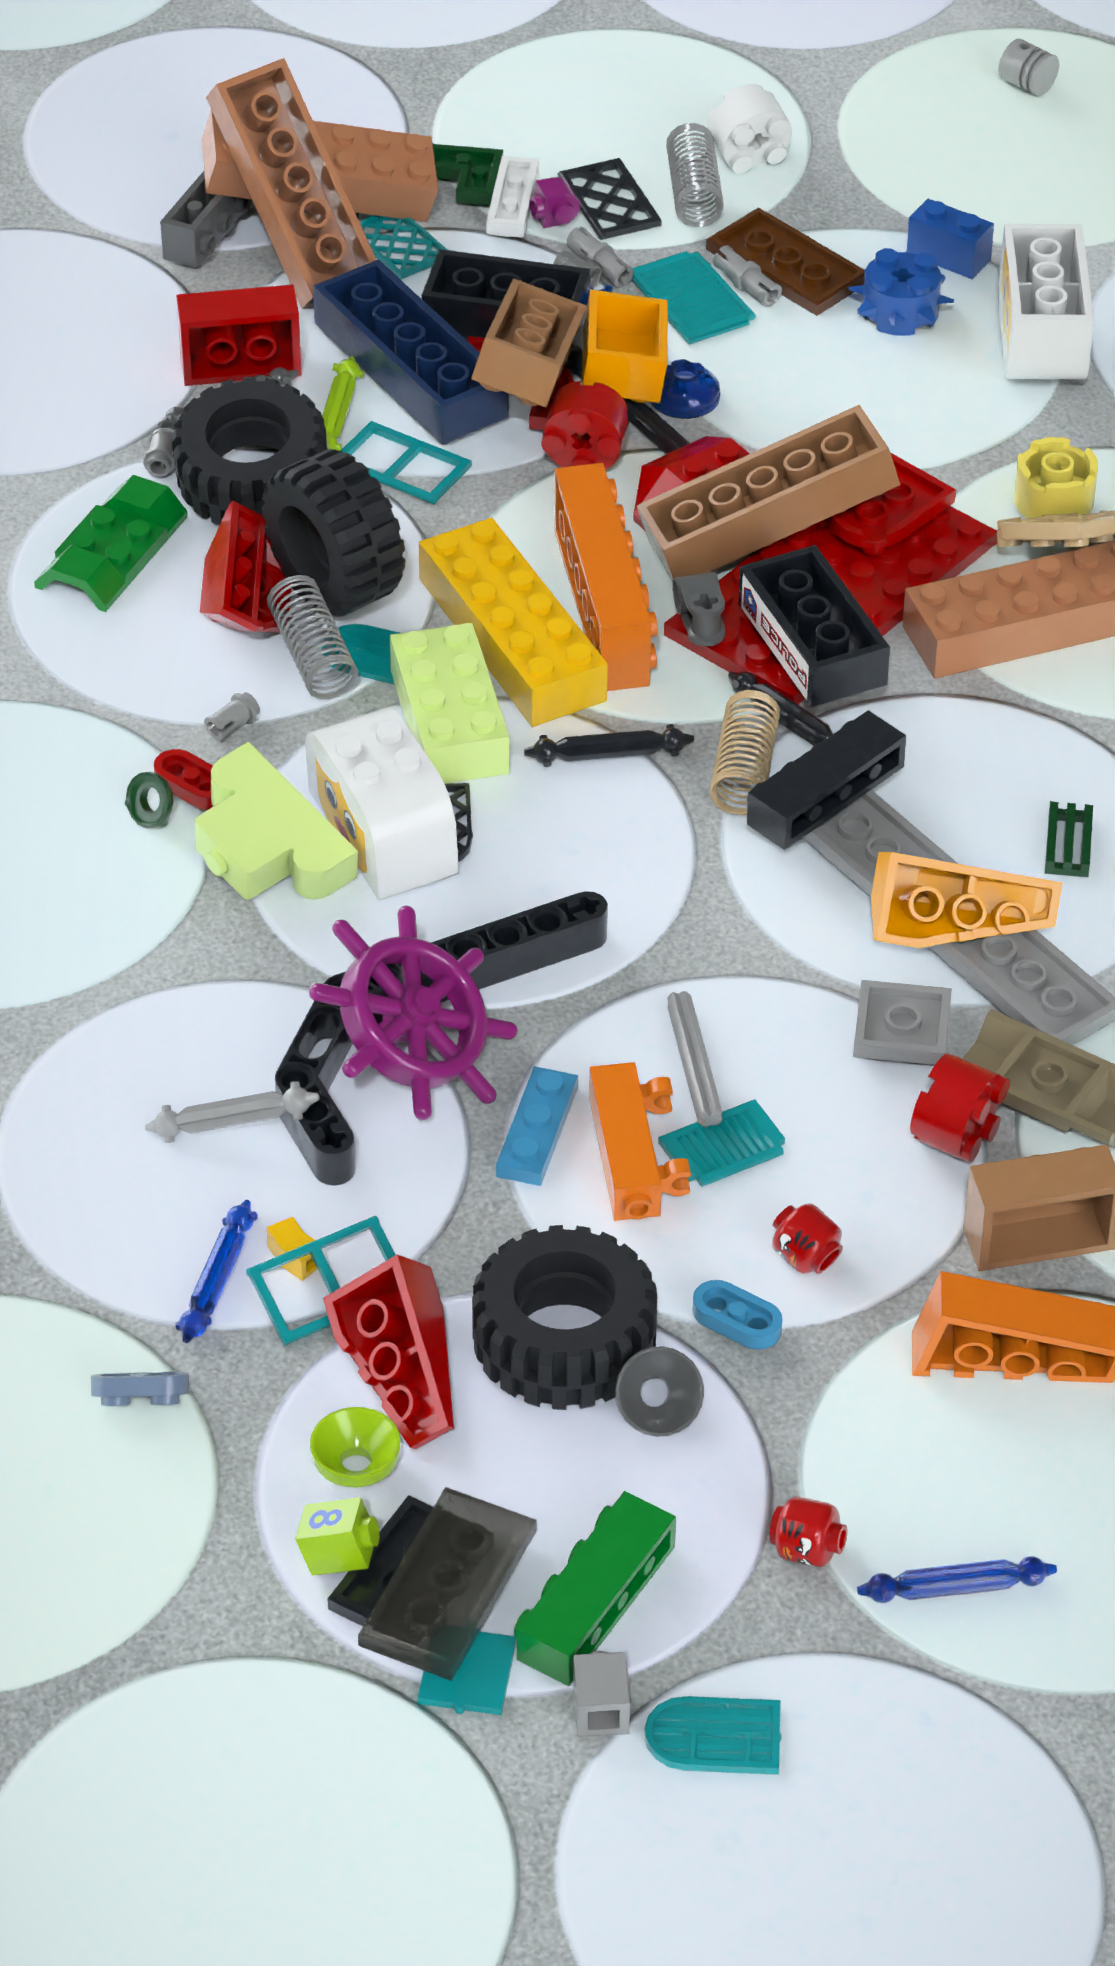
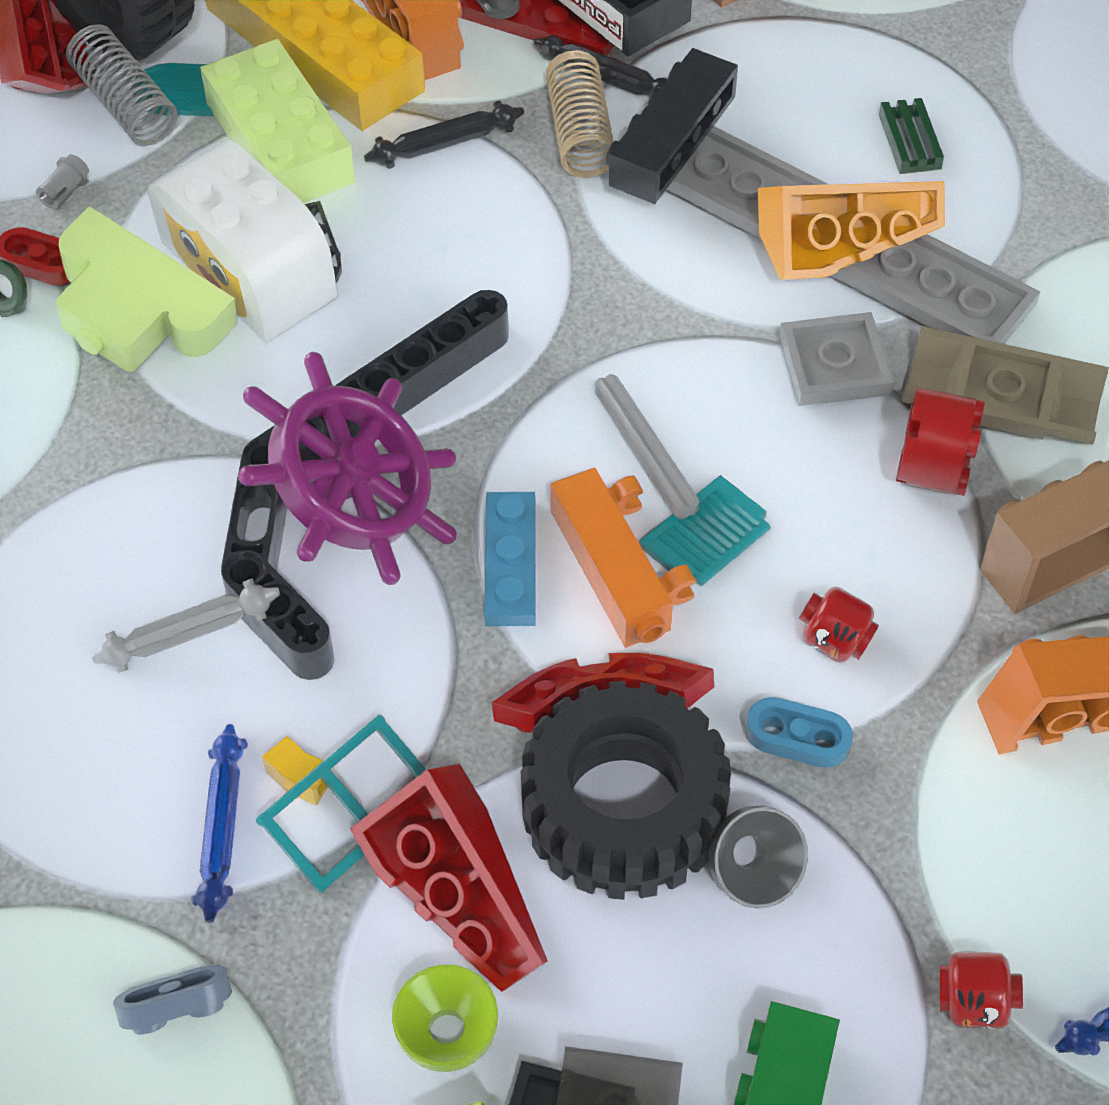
camera: 15 degrees left, 10 degrees up
none -> red plate [491,653,715,733]

